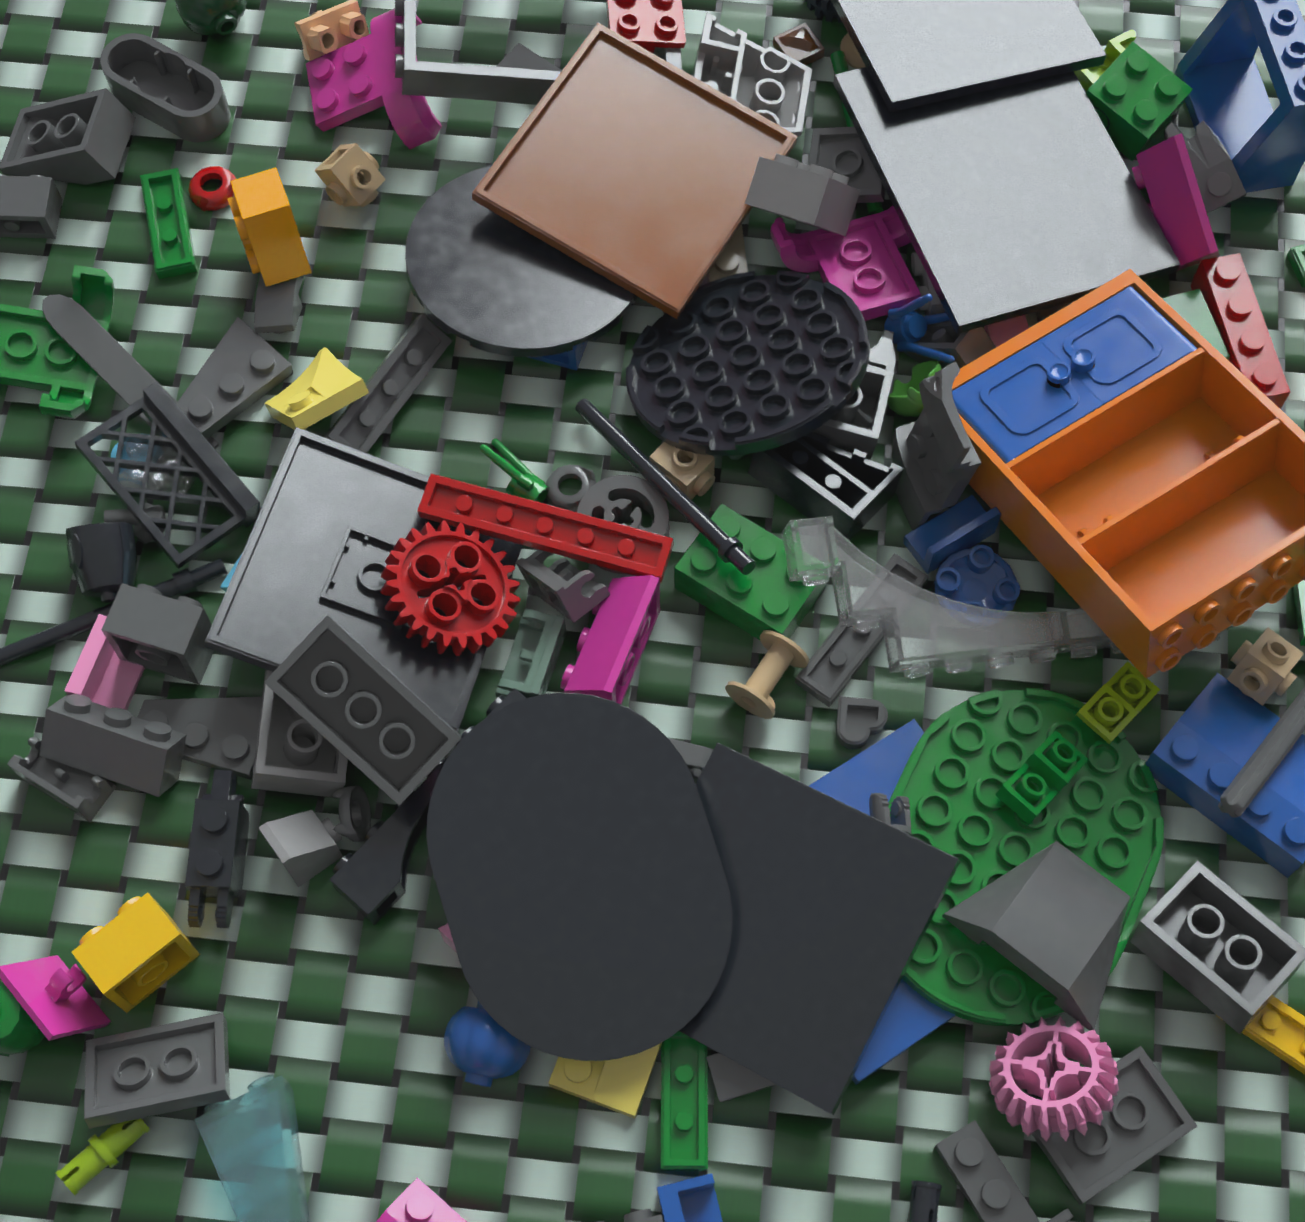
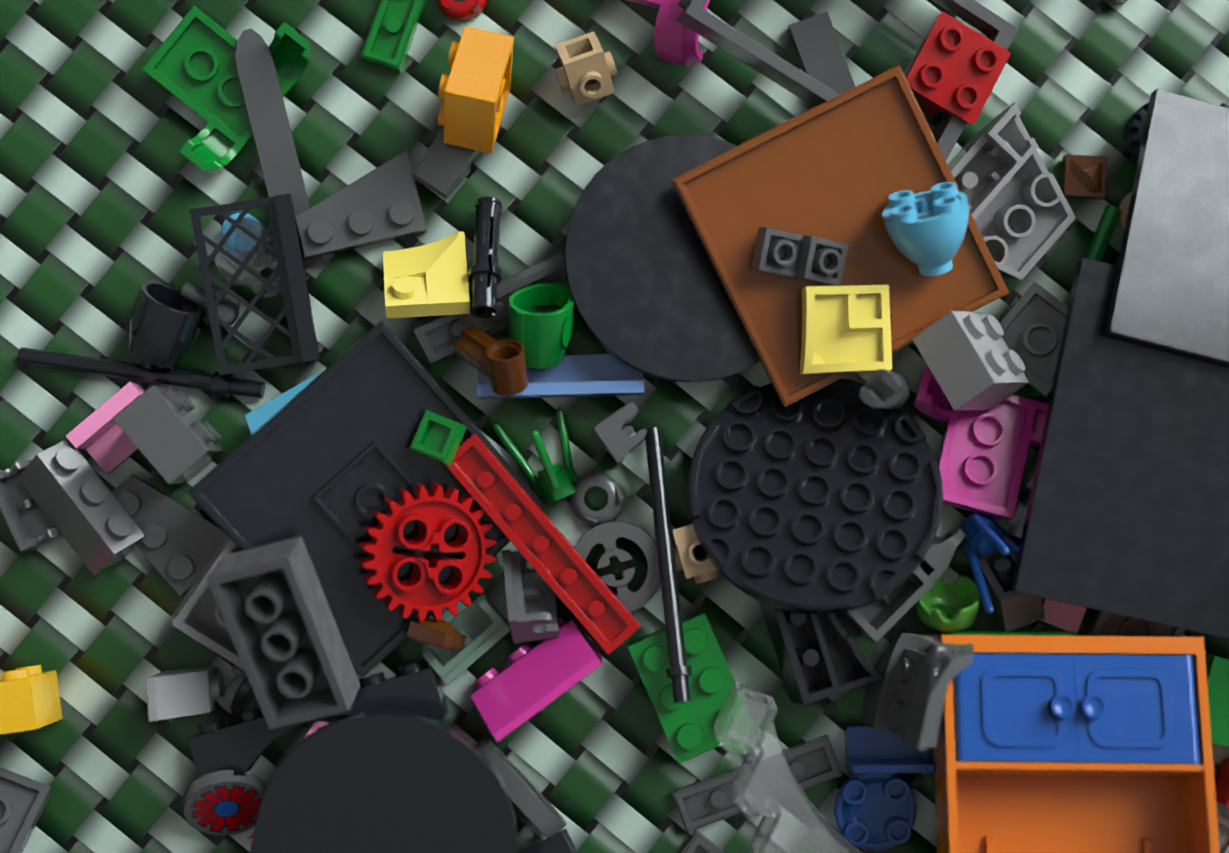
camera: 30 degrees right, 20 degrees up
black hinge [185,770,249,928] -> none
tan piece [725,630,809,719] -> none
none -> tile [183,770,267,835]
none -> reddish brown tile [407,619,466,651]
none -> green tile [409,410,467,466]
none -> reddish brown piece [455,325,528,396]
none -> black pin [468,197,502,318]
none -> medium blue fence [476,354,644,400]
none -> green helmet [508,283,574,371]
none -> dark grey hinge [594,401,647,465]
none -> dark grey slope [751,227,849,286]
none -> light yellow plate [800,285,892,375]
none -> dark grey hinge [859,369,910,409]
none -> medium azure piece [882,182,969,276]

